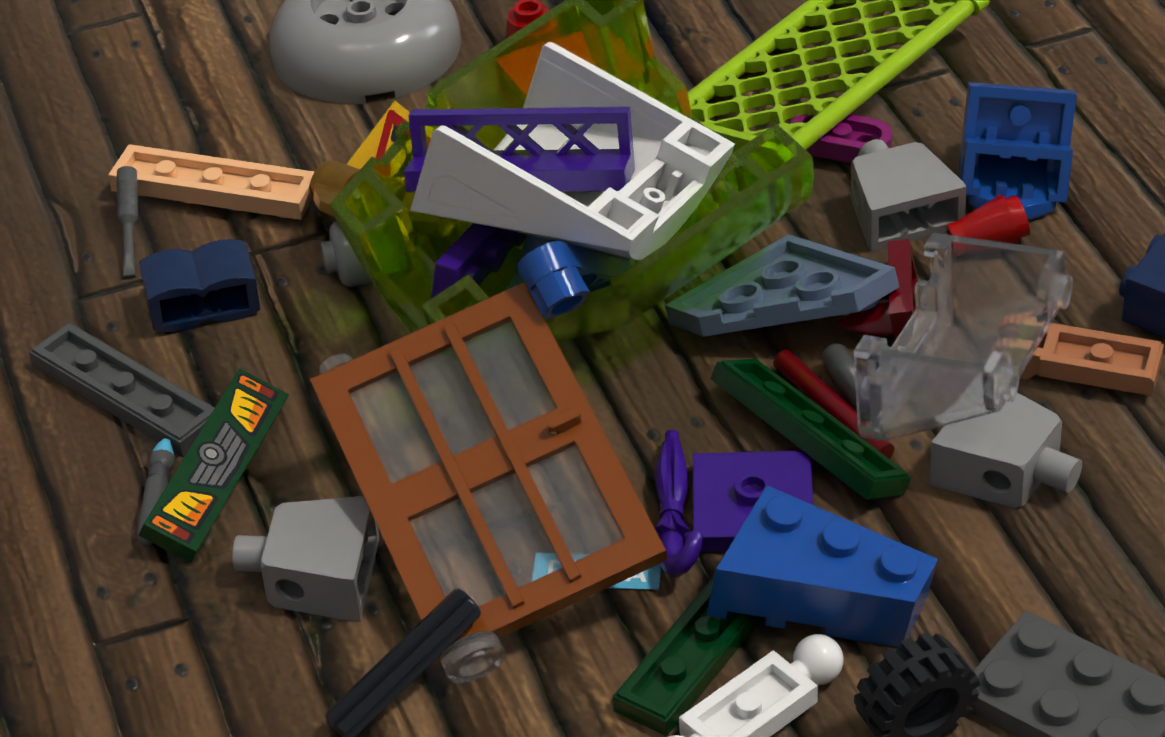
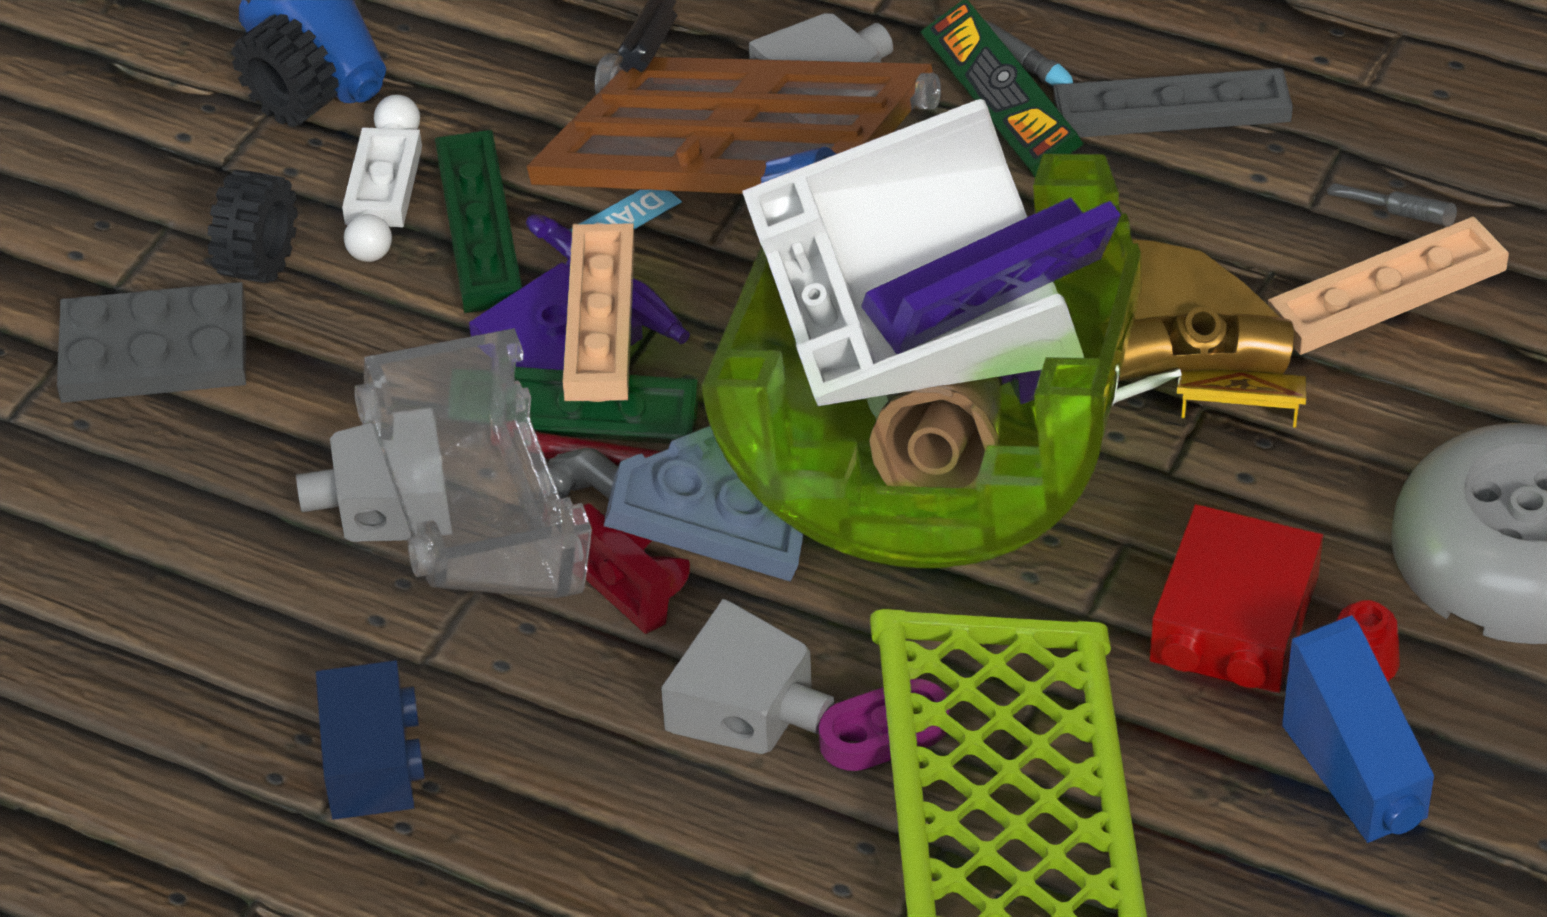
camera: 135 degrees right, 5 degrees up
dark blue brick [139,239,260,332] -> none
blue wedge [706,485,938,648] -> none
red cone [945,195,1030,255] -> none
blue piece [959,82,1077,221] -> none
nougat hinge [994,320,1164,396] -> none
none -> light nougat plate [563,223,635,402]

